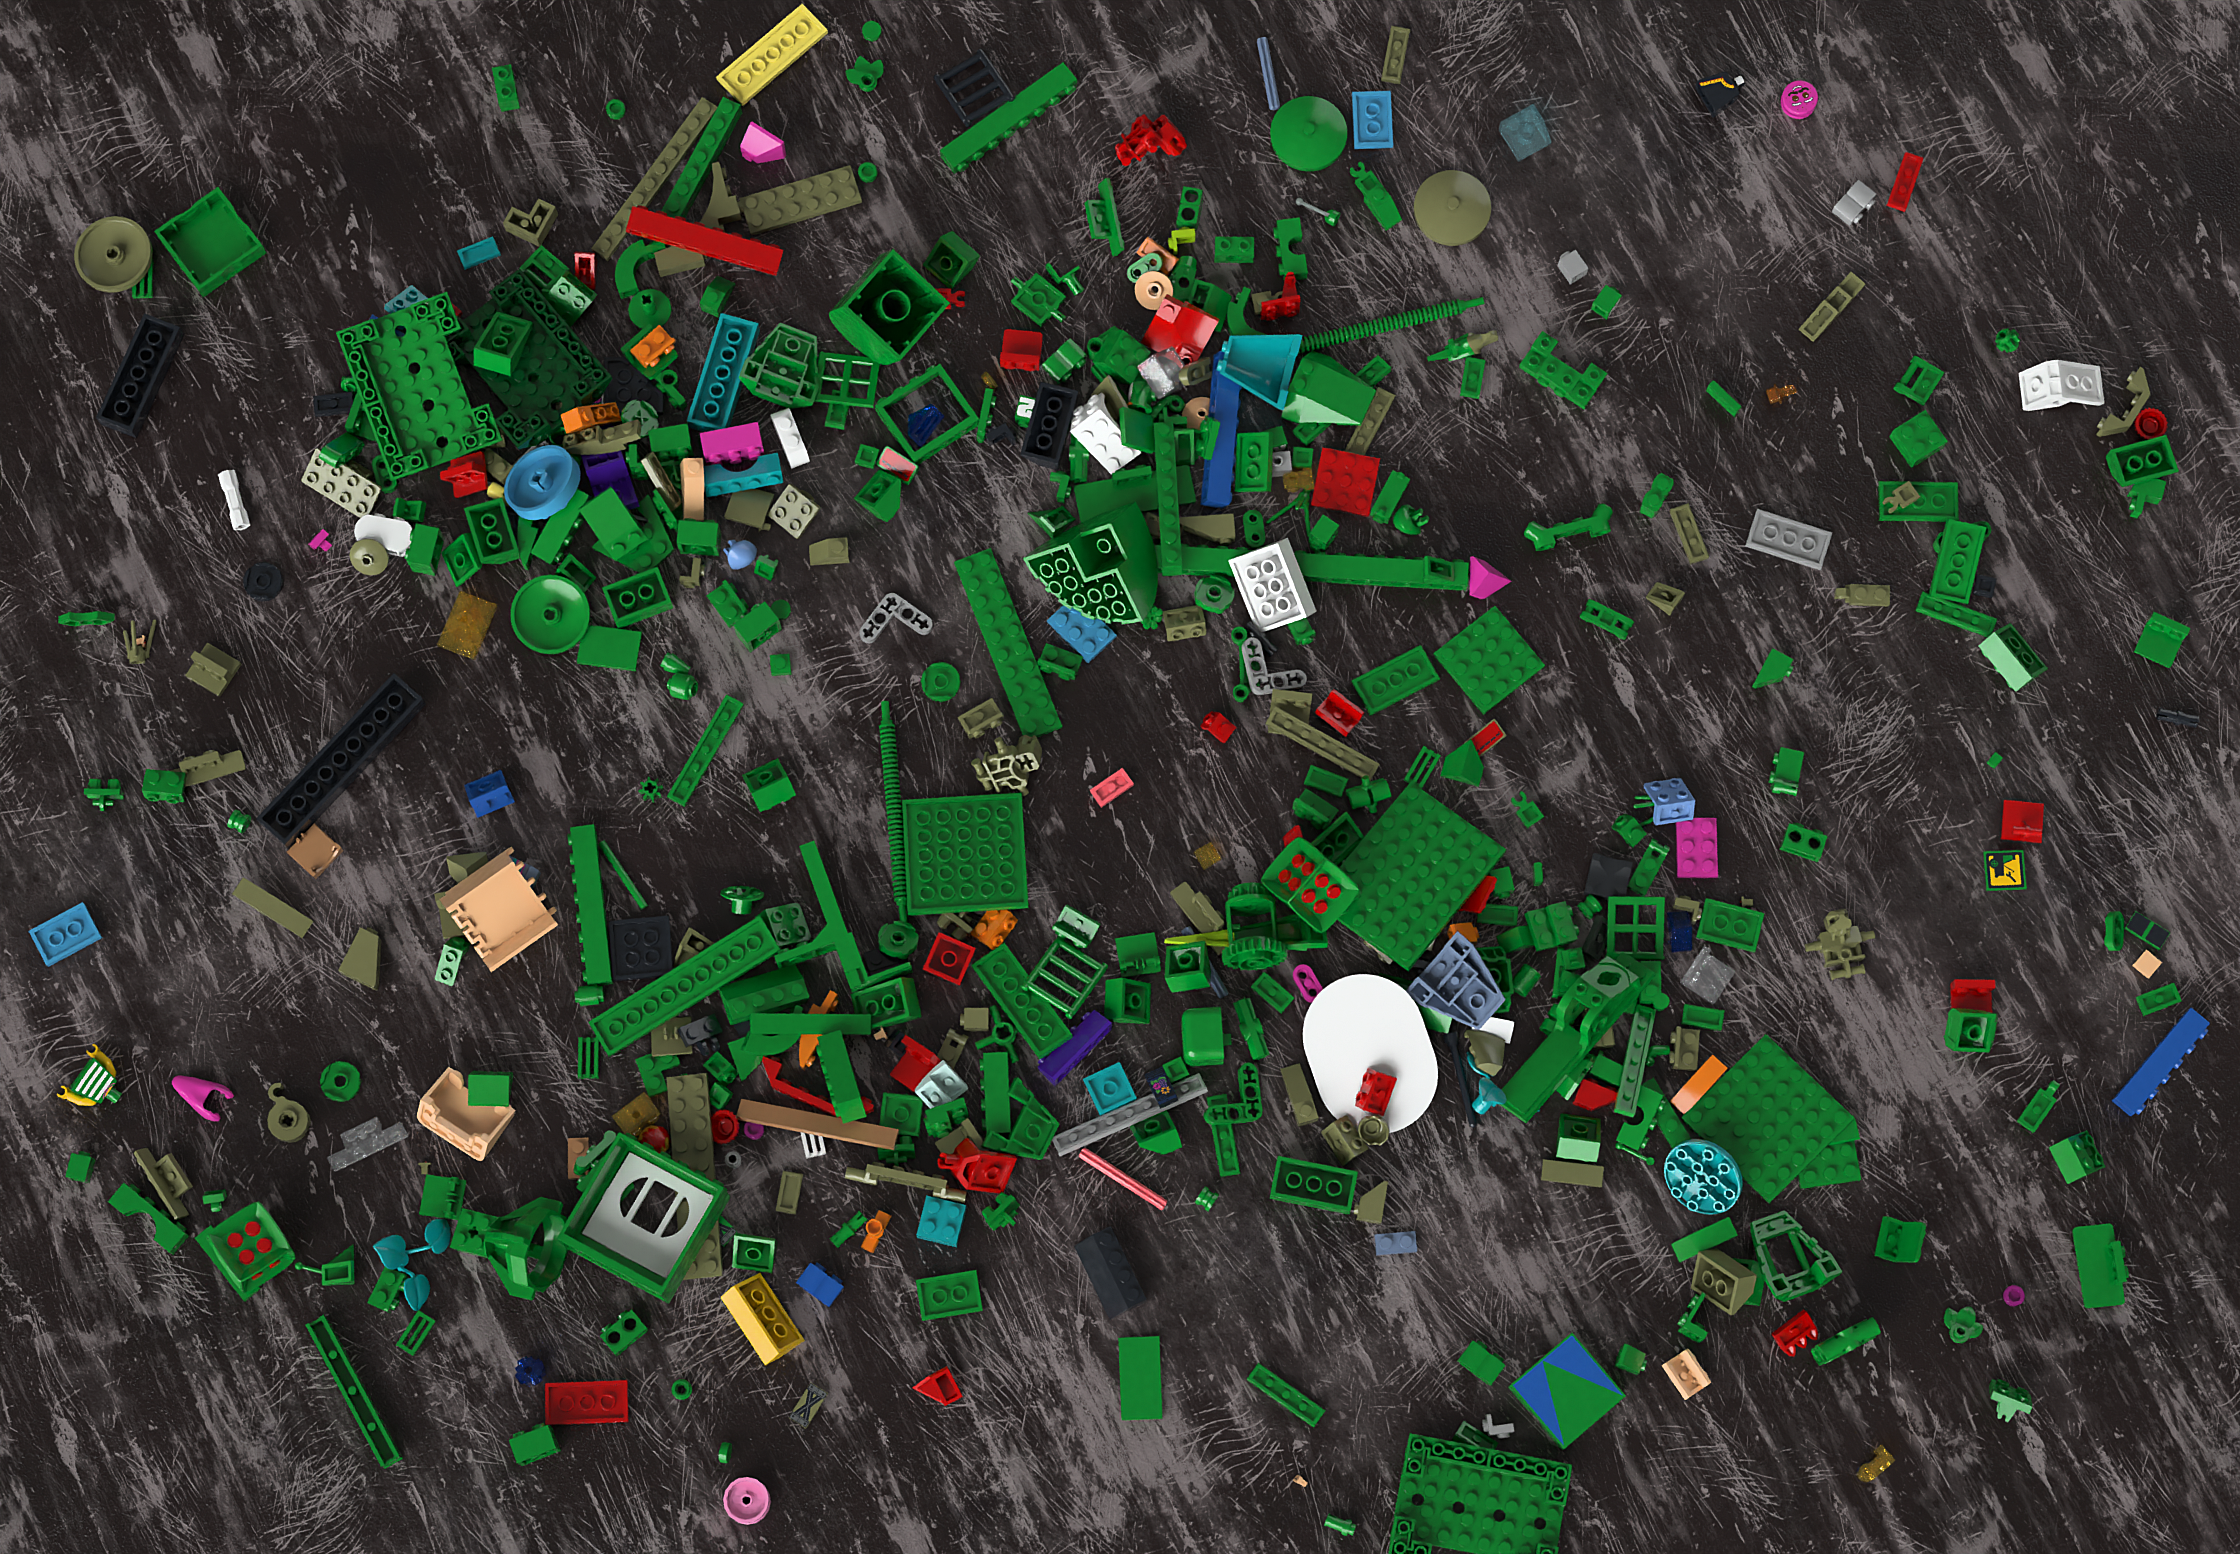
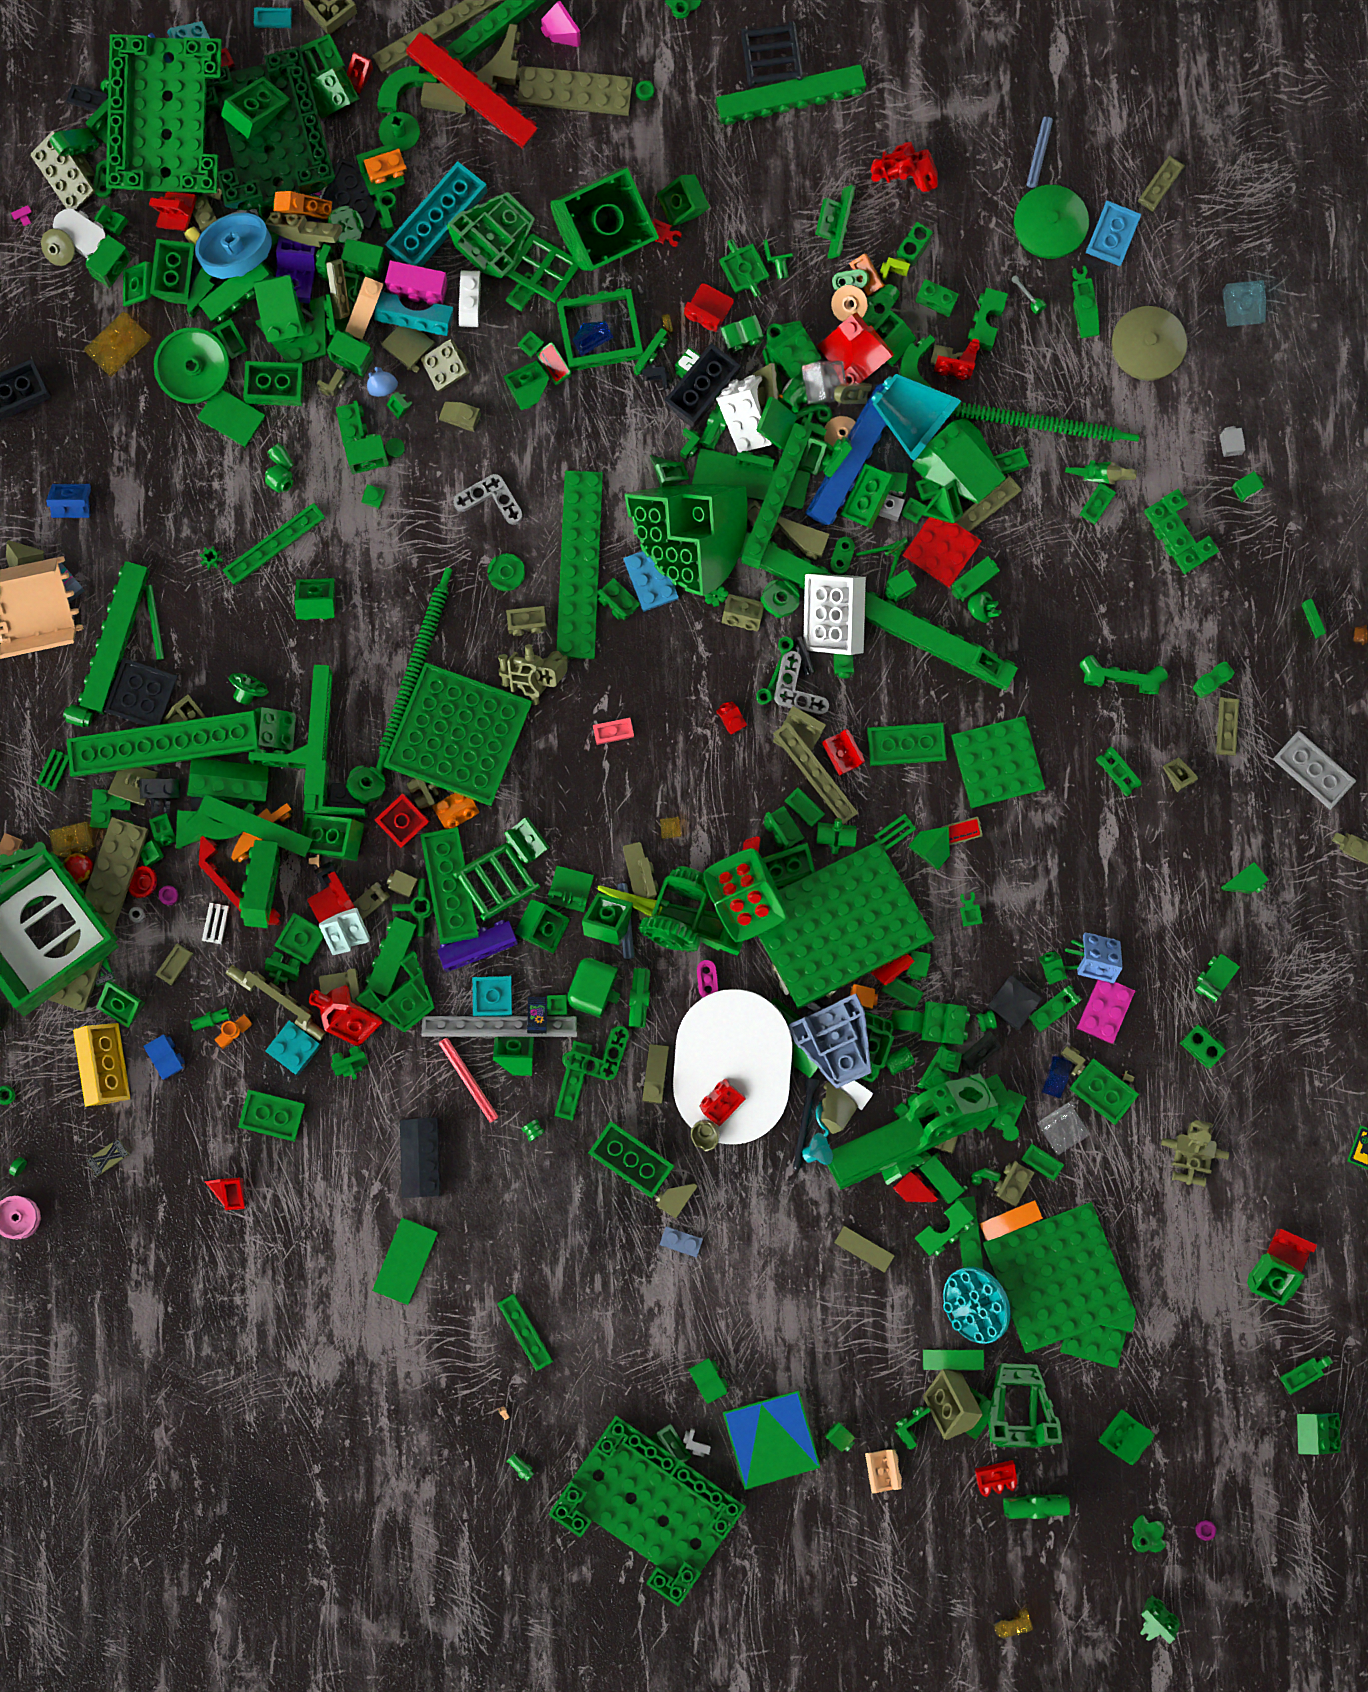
camera: 20 degrees right, 5 degrees up
green slope [700,276,735,318] -> none
medium nougat tile [736,1099,899,1150] -> none
green plate [923,1098,970,1138] -> none
green plate [1251,972,1294,1014] -> none
clear yellow plate [1283,467,1314,492] -> none
olive bracket [1321,1115,1368,1166] -> none
dark pink slope [1470,556,1512,599] -> none
green tile [1532,862,1543,886] -> none
green slope [1556,1113,1601,1162] -> none
green window [1605,896,1665,960] -> none
green plate [1614,1004,1656,1117] -> none
green hinge [1615,1142,1654,1165] -> none
green bracket [2072,1223,2129,1308] -> none
none -> green slope [921,480,963,523]

